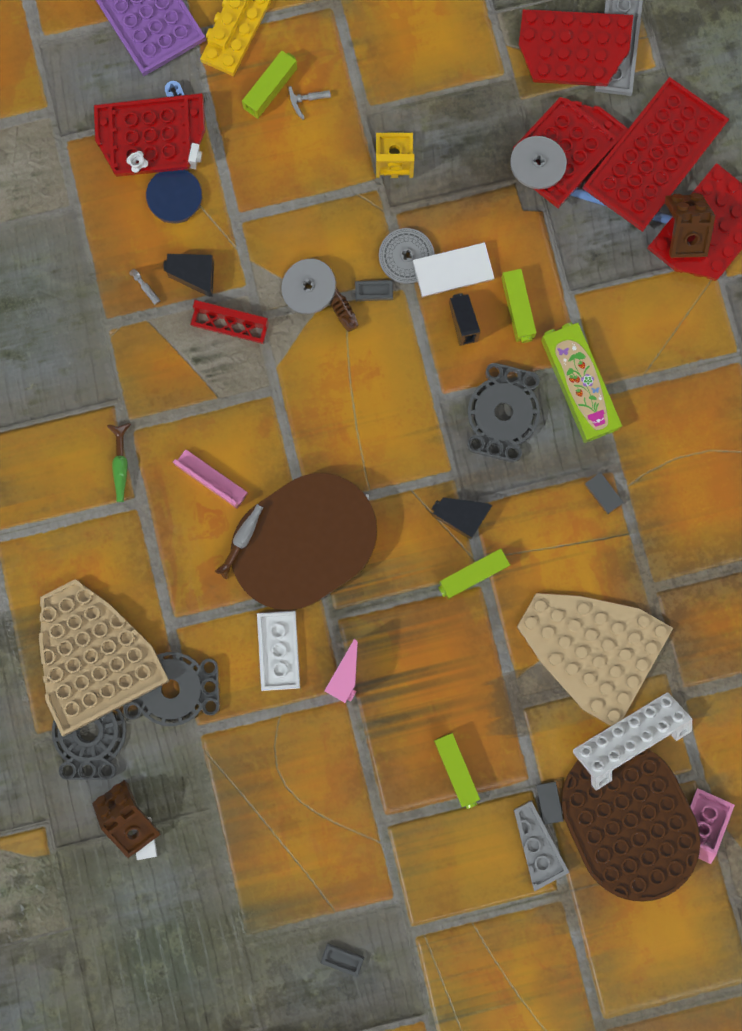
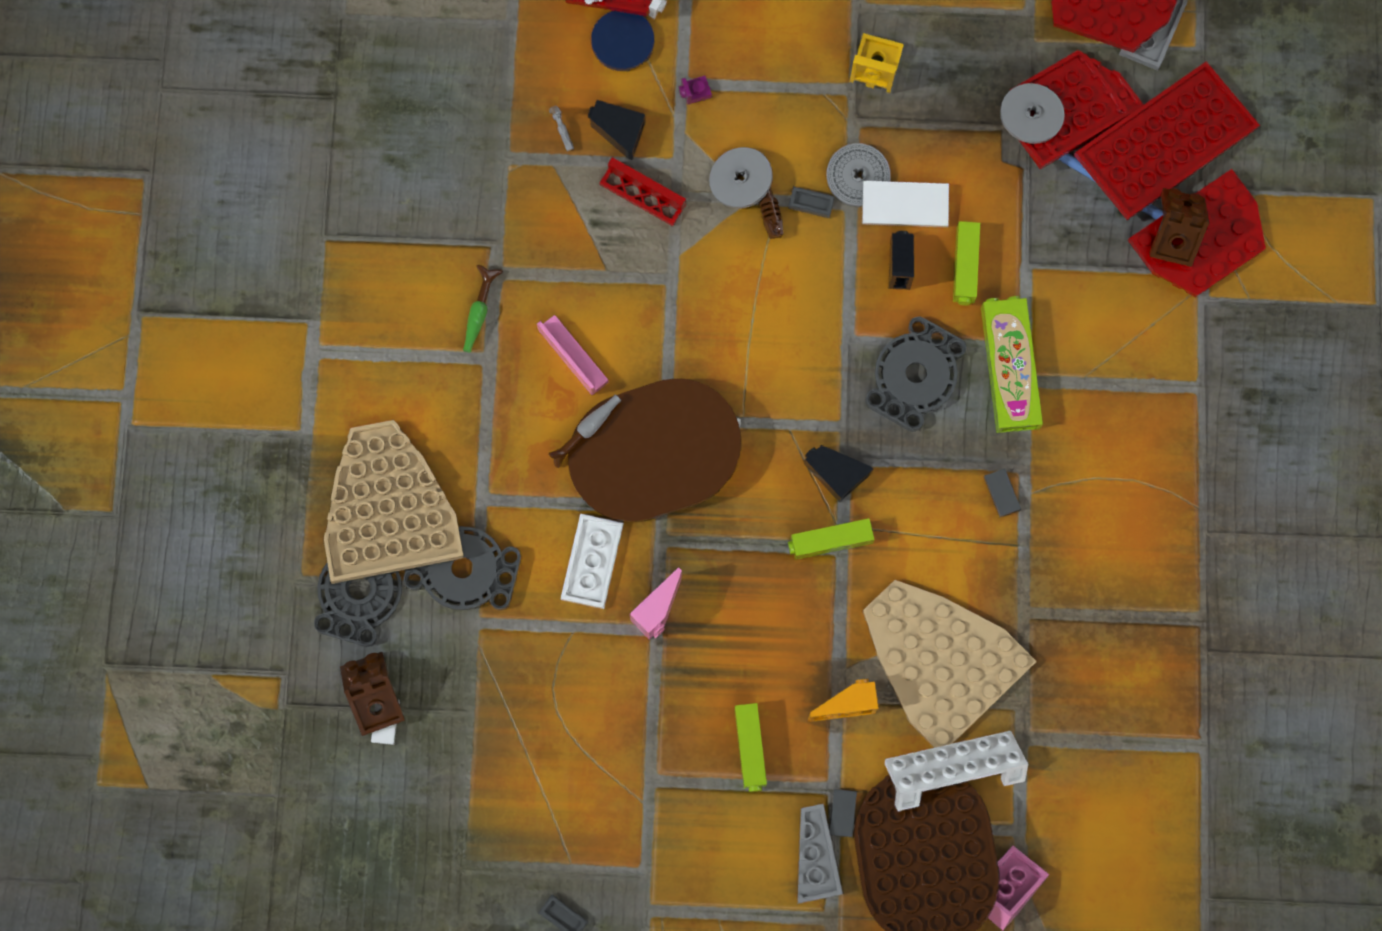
camera: 15 degrees right, 5 degrees down
none -> magenta bracket [678,76,712,105]
none -> light orange slope [808,679,879,722]

